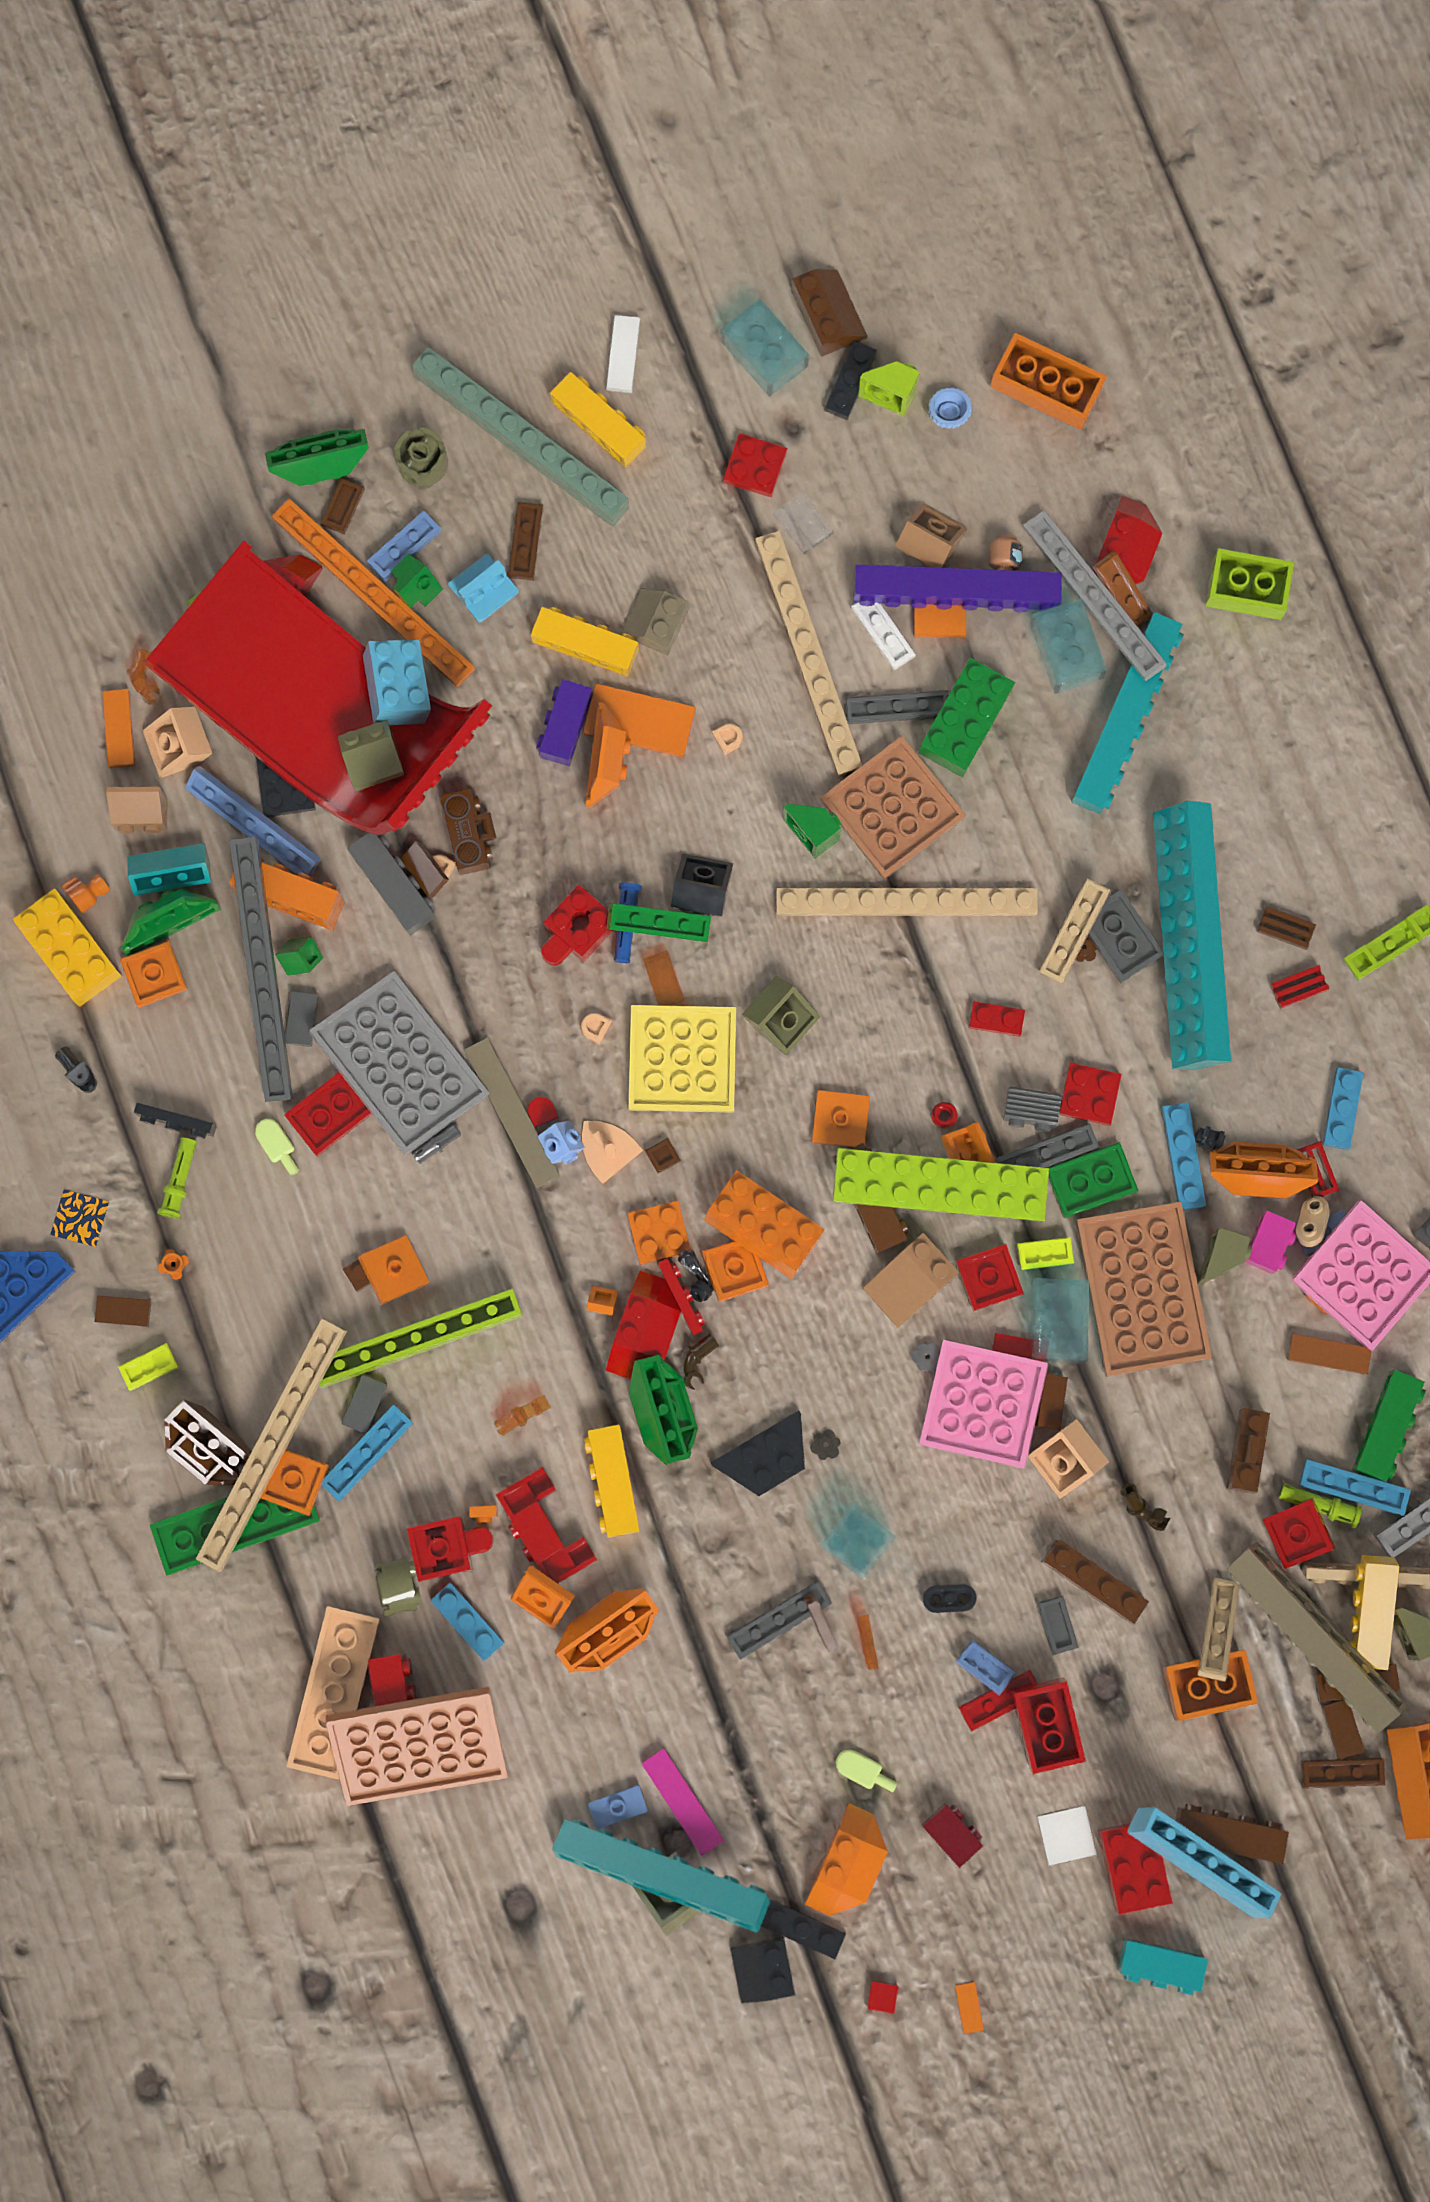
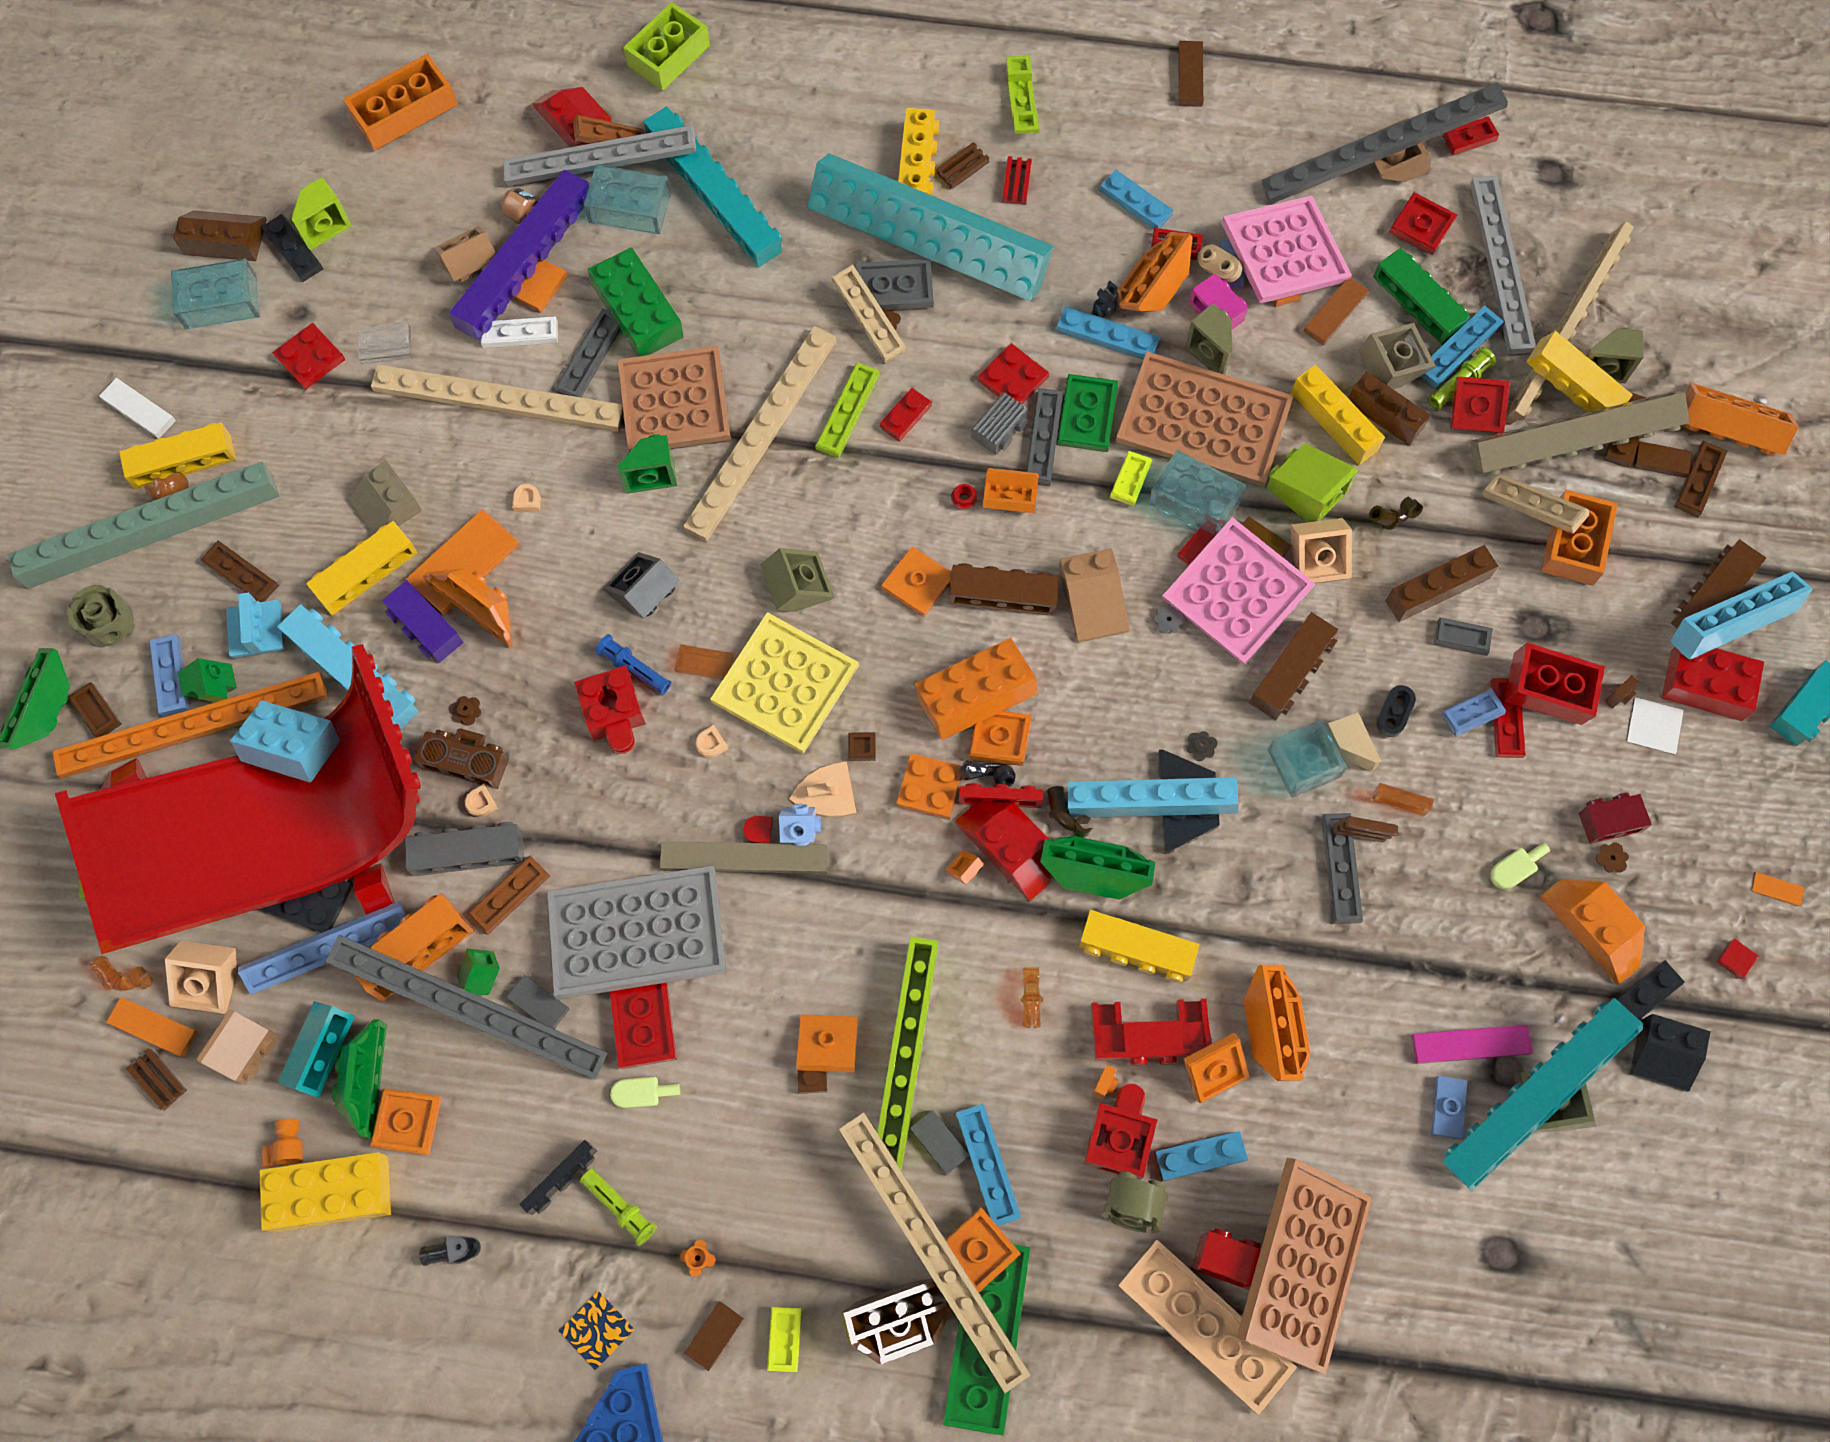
camera: 60 degrees left, 10 degrees down
olive slope [338,720,404,792] -> none
tile [400,841,449,898] -> none
dark grey axle [411,1123,461,1164] -> none
green plate [606,903,711,942] -> none
lime plate [832,1148,1049,1222] -> none
light blue hat [928,387,972,429] -> none
red plate [956,1244,1024,1312] -> none
none -> reddish brown tile [126,1048,187,1111]
none -> dark orange hair [144,472,189,501]
none -> medium azure brick [277,604,419,729]
none -> red slope [354,863,395,915]
none -> reddish brown plant [450,696,481,726]
none -> dark orange tile [468,855,550,934]
none -> lime tile [815,362,880,458]
none -> yellow brick [898,108,939,196]
none -> medium azure brick [1068,777,1238,818]
none -> reddish brown brick [1249,612,1339,720]
none -> lime slope [1266,443,1358,522]
none -> yellow brick [1291,364,1385,465]
none -> tan slope [1322,713,1381,771]
none -> dark tan slope [1358,323,1436,389]
none -> reddish brown plant [1596,842,1629,873]
none -> reddish brown plate [1605,675,1640,708]

